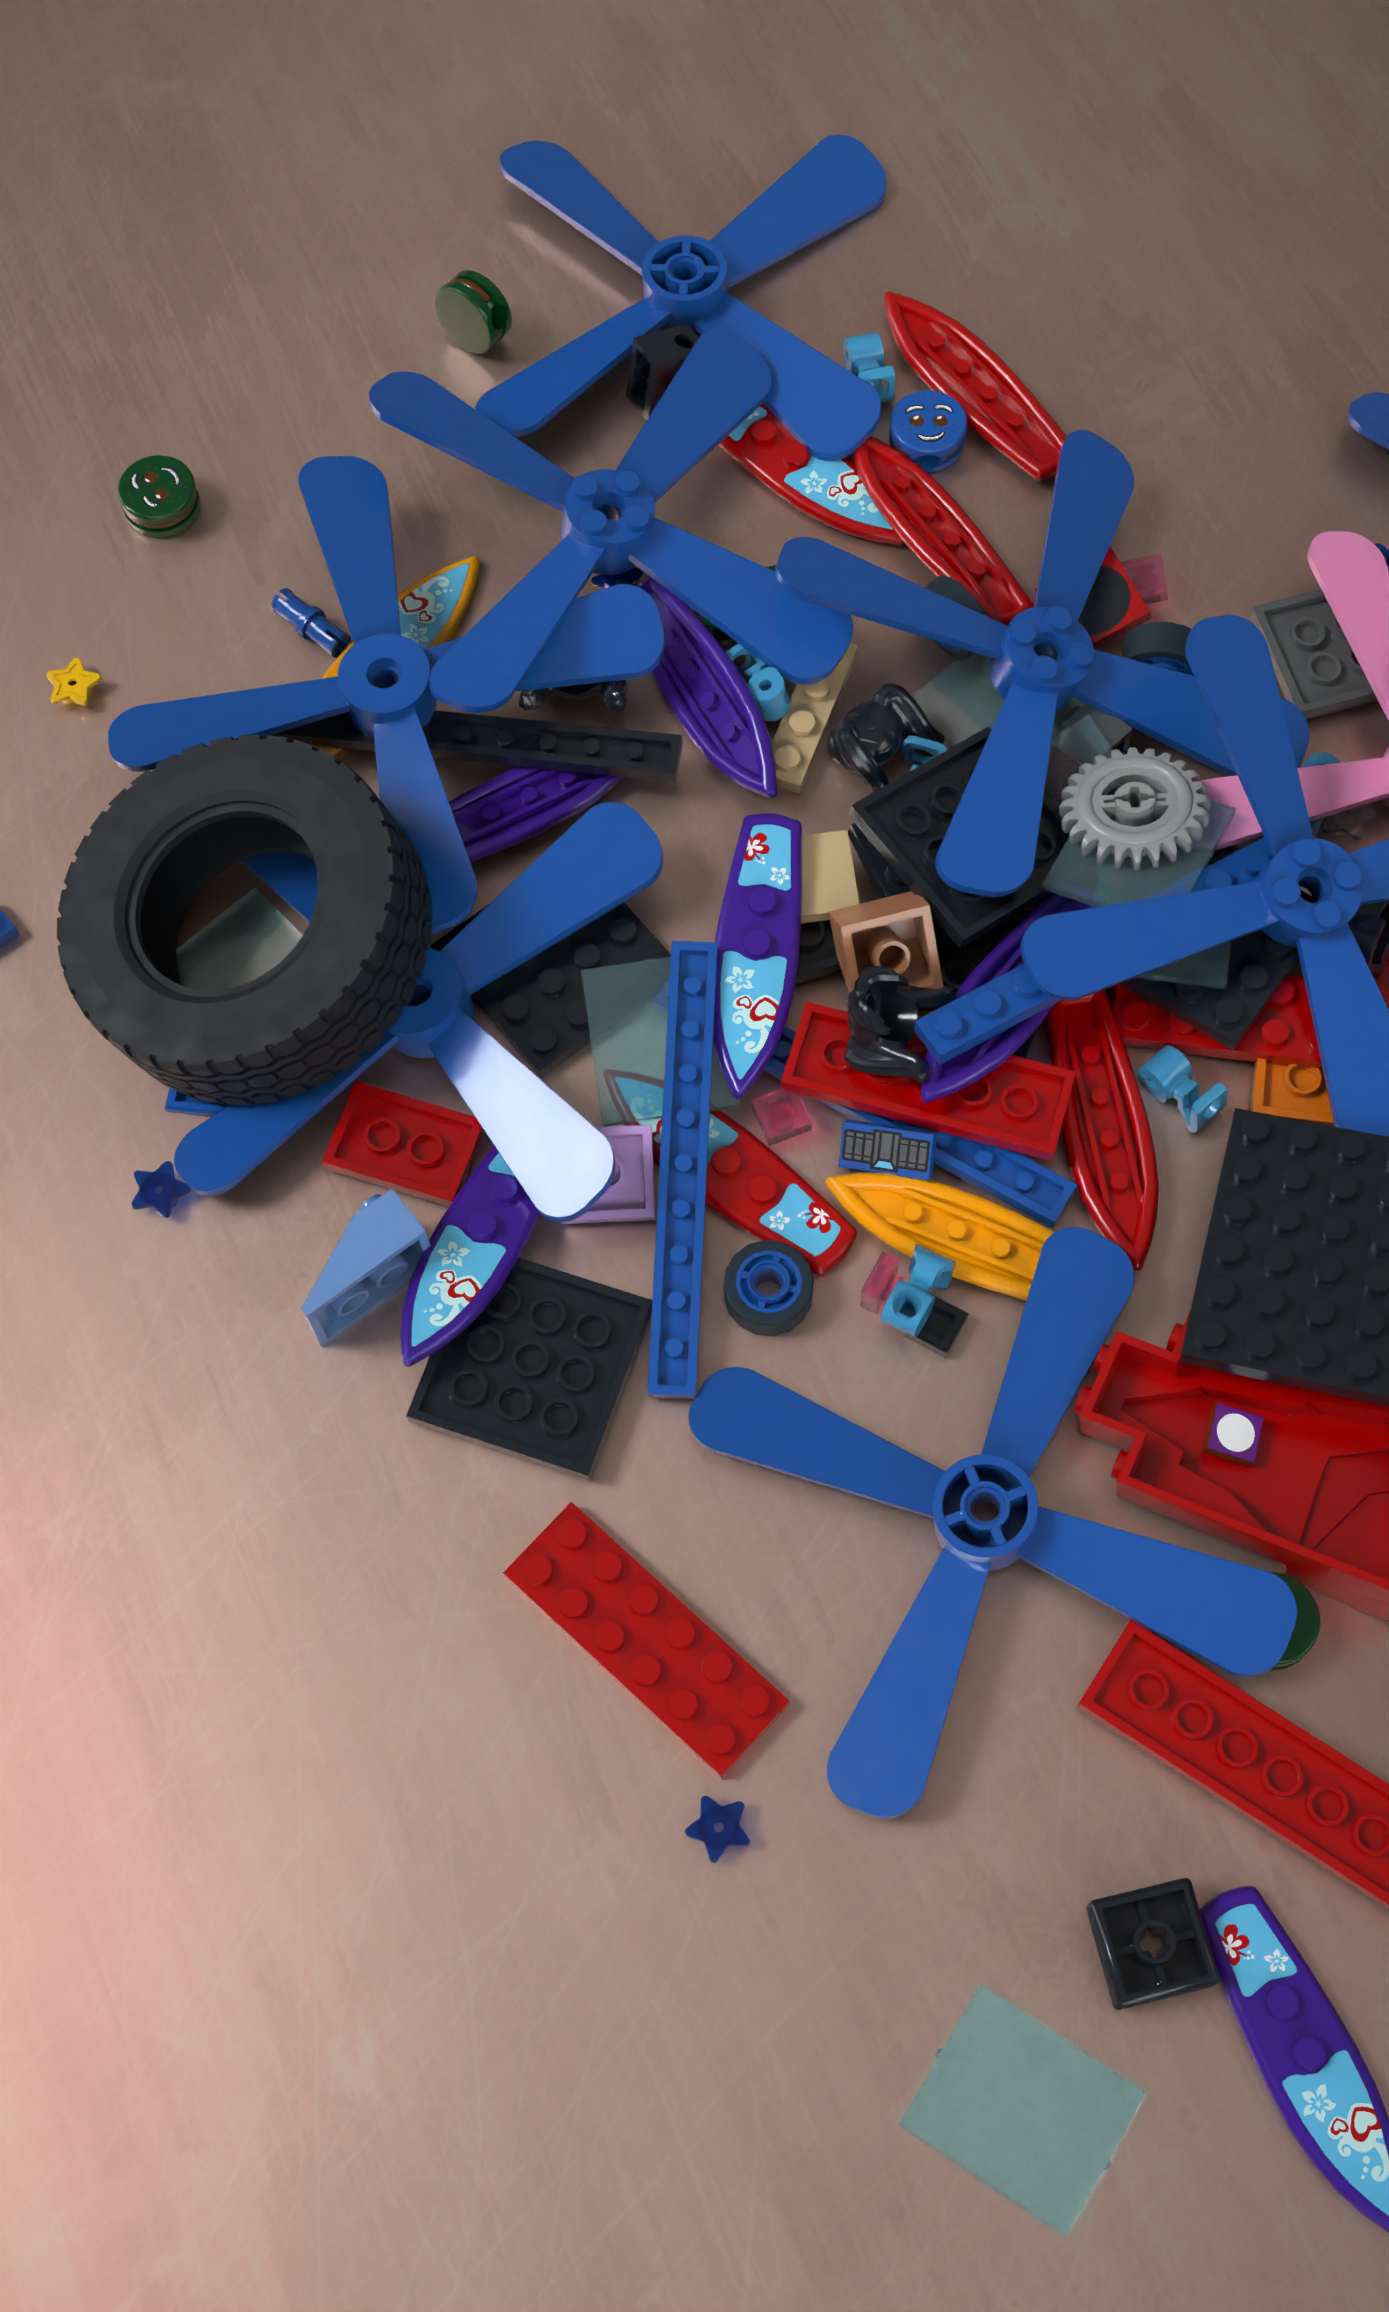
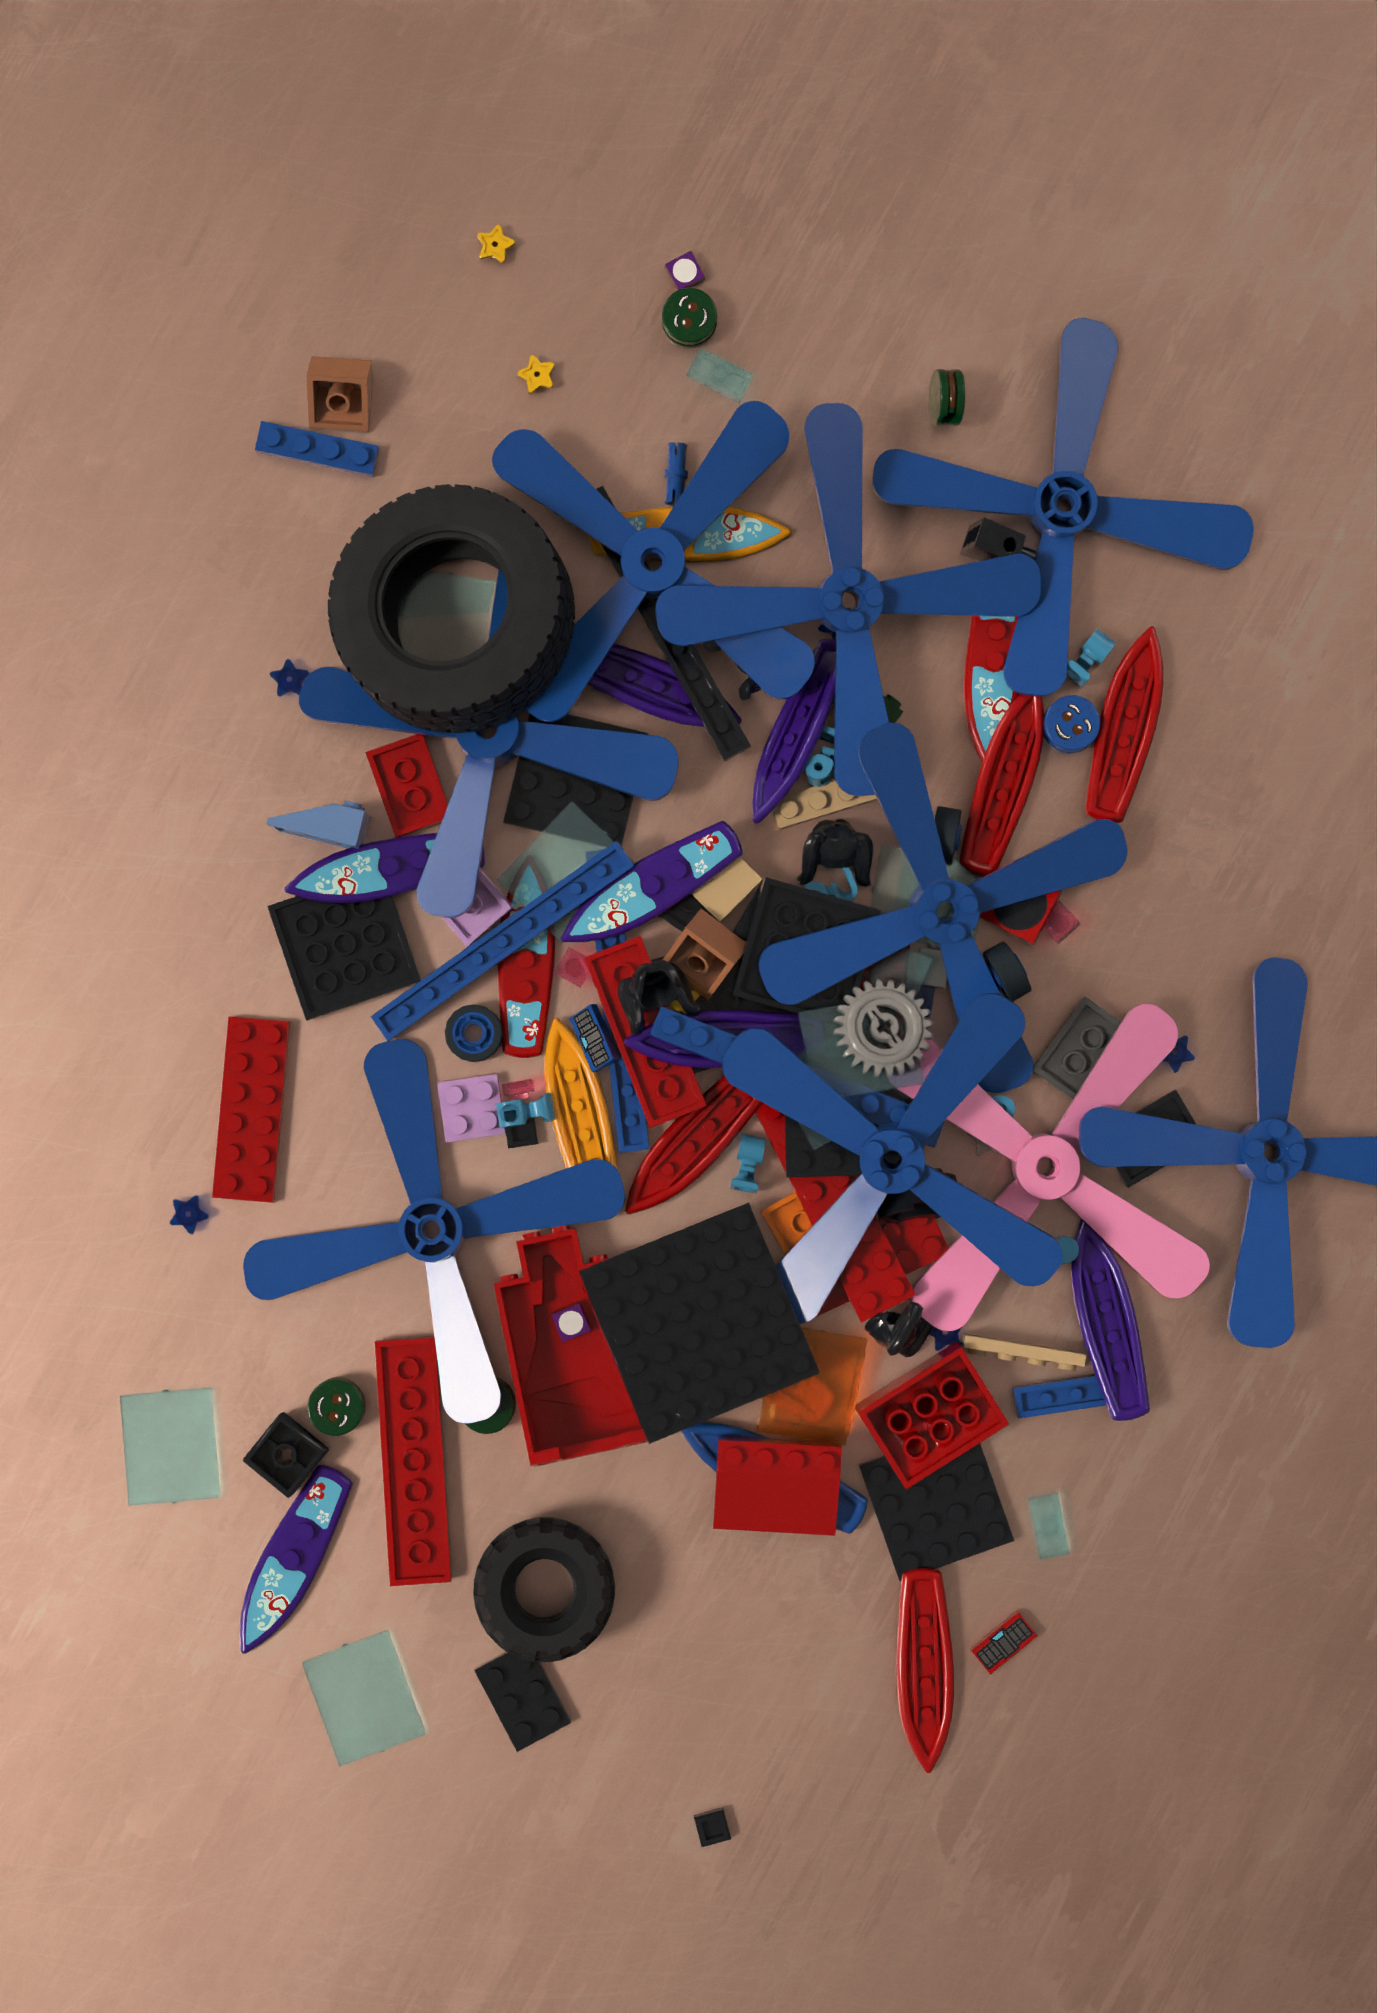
camera: 45 degrees right, 20 degrees up
none -> dark green head [307,1377,366,1436]
none -> lavender plate [437,1074,506,1143]
none -> tile [665,251,705,290]
none -> clear light blue plate [686,348,753,404]

